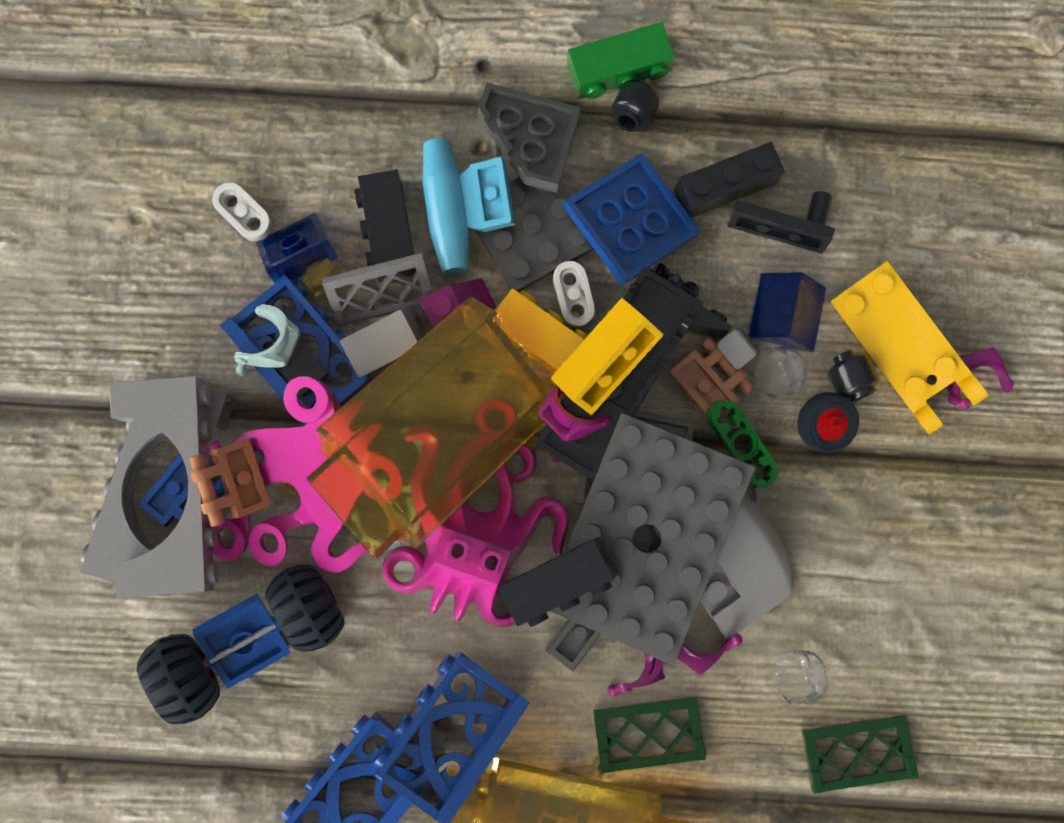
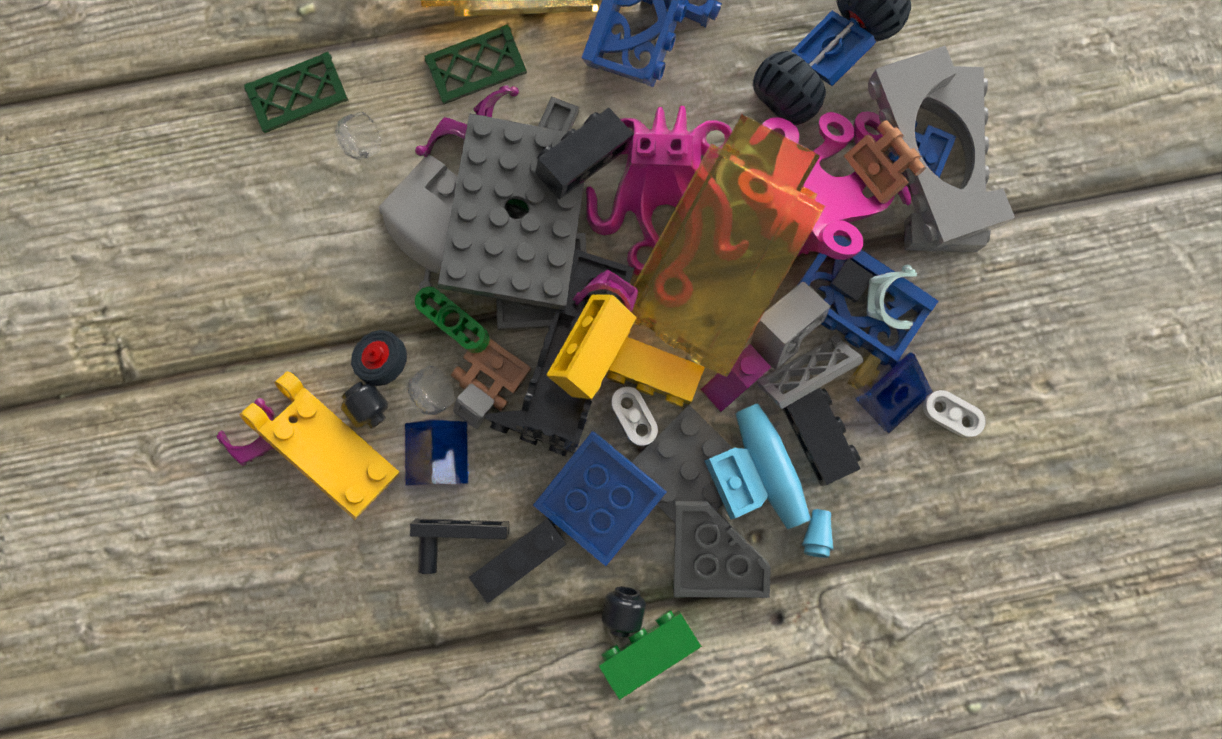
camera: 165 degrees right, 0 degrees up
none -> medium azure cone [802,509,833,558]

